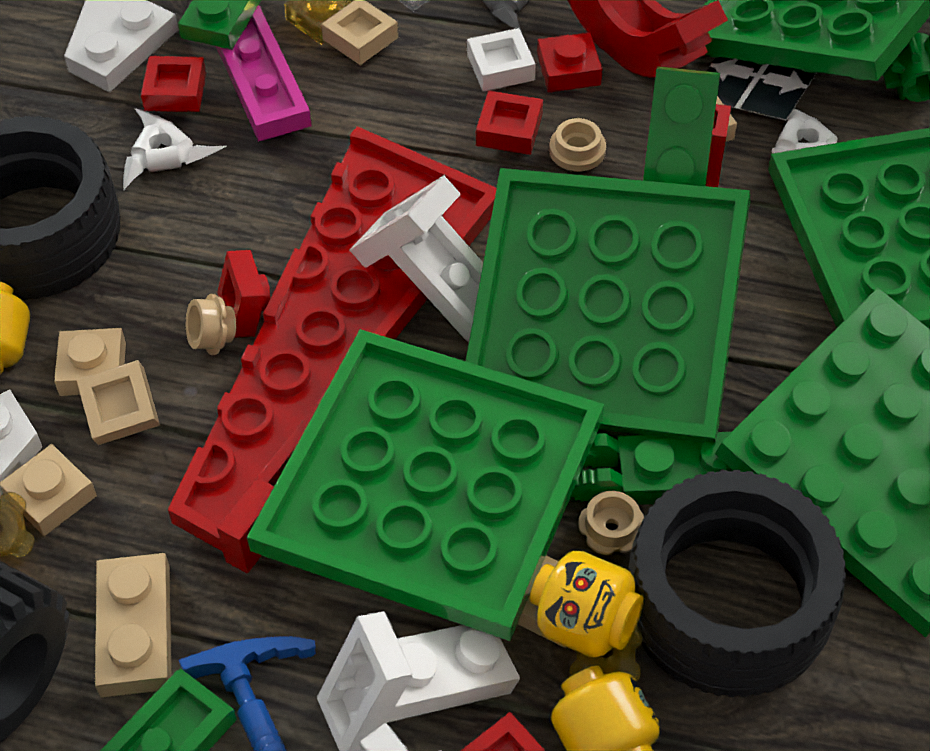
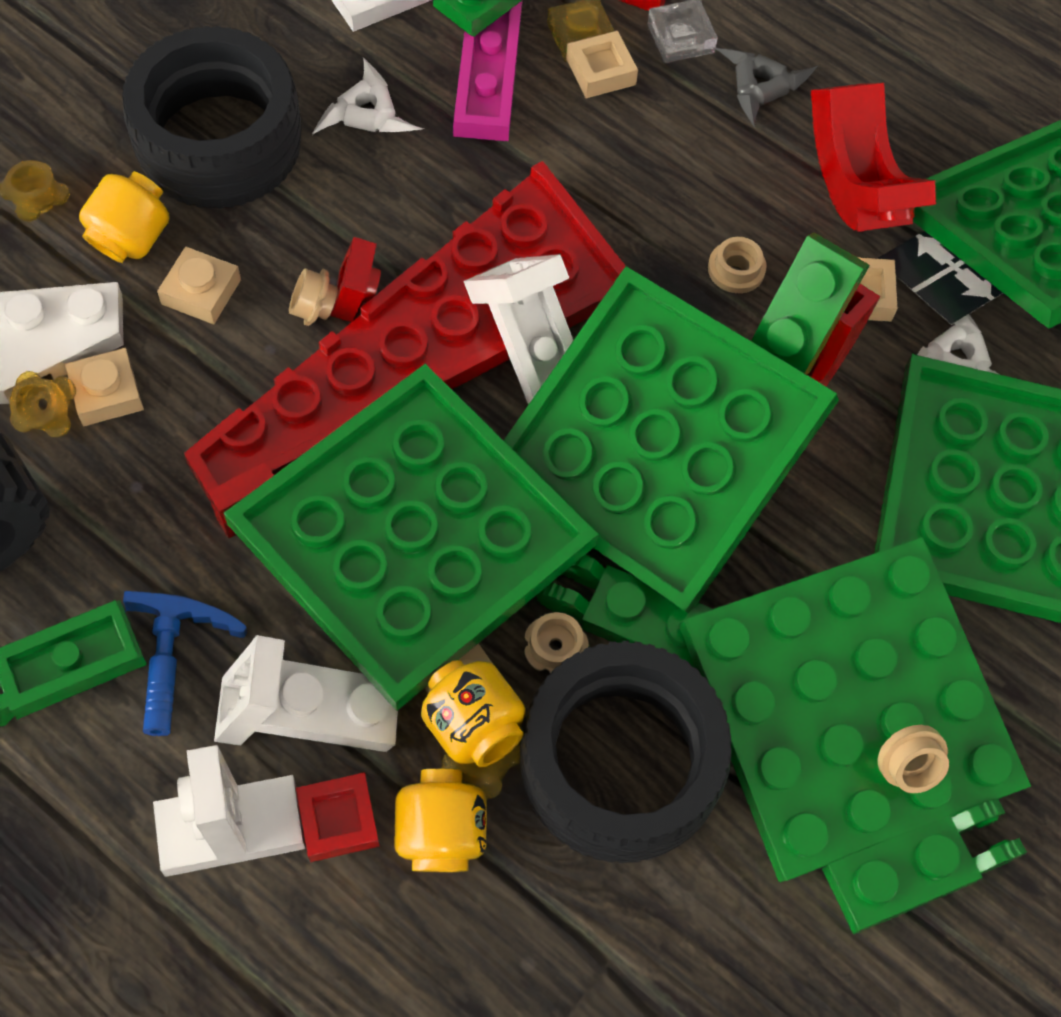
camera: 20 degrees right, 10 degrees up
tan plate [77,360,160,445] -> none
tan plate [95,553,171,698] -> none
red plate [141,56,206,112] -> none
white plate [467,28,536,91] -> none
red plate [476,91,543,155] -> none
red plate [537,32,602,92] -> none

